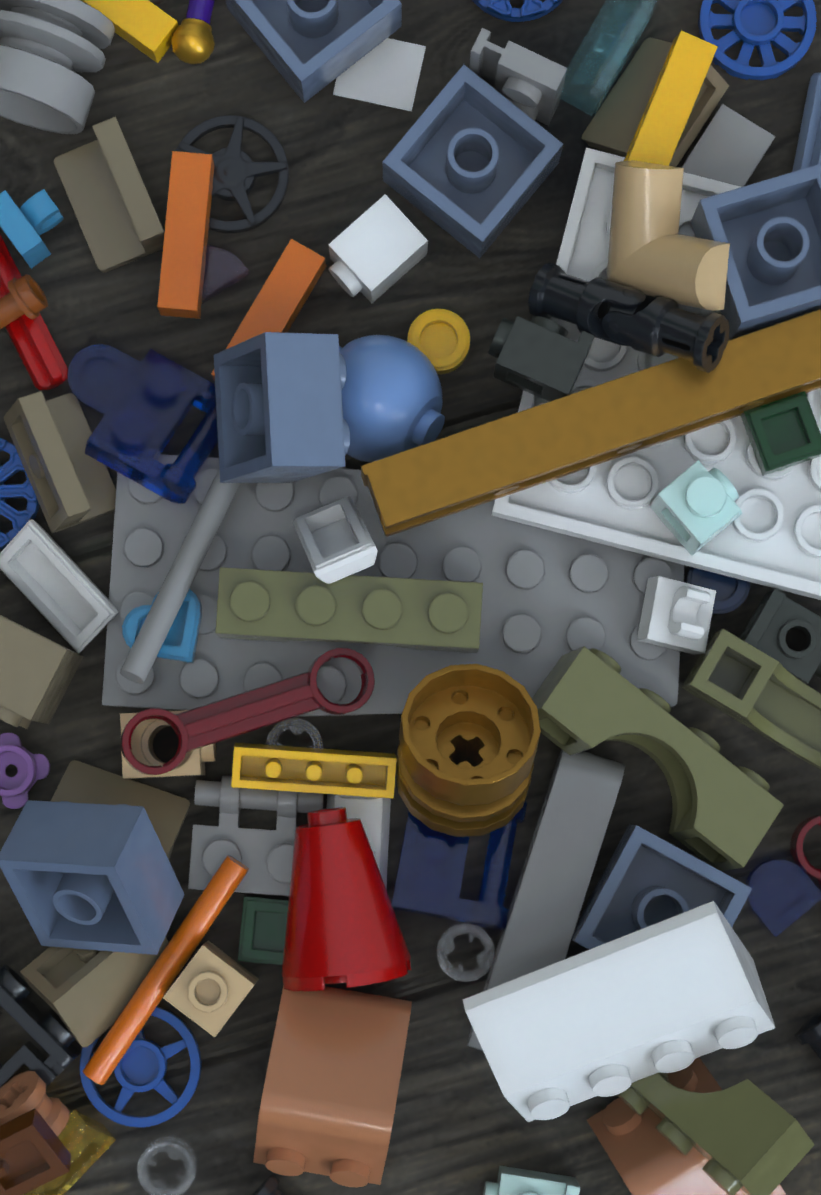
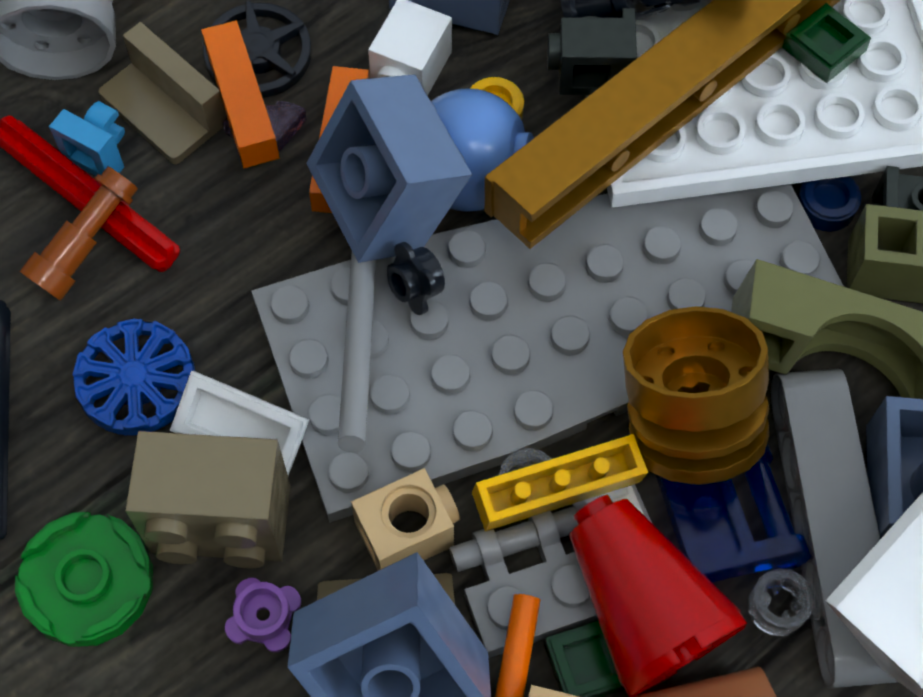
camera: 20 degrees left, 20 degrees down
dark tan panel [3,391,116,533] -> none
clear blue tile [68,344,144,421] -> none
clear blue plate [85,349,218,504] -> none
dark red piece [121,648,375,775] -> none
dark azure tile [122,589,202,663] -> none
olive arch [215,567,483,653] -> none
white tile [292,496,378,584] -> none
white tile [637,576,716,655] -> none
light aqua brick [650,460,742,556] -> none
none -> black plate [387,242,445,315]

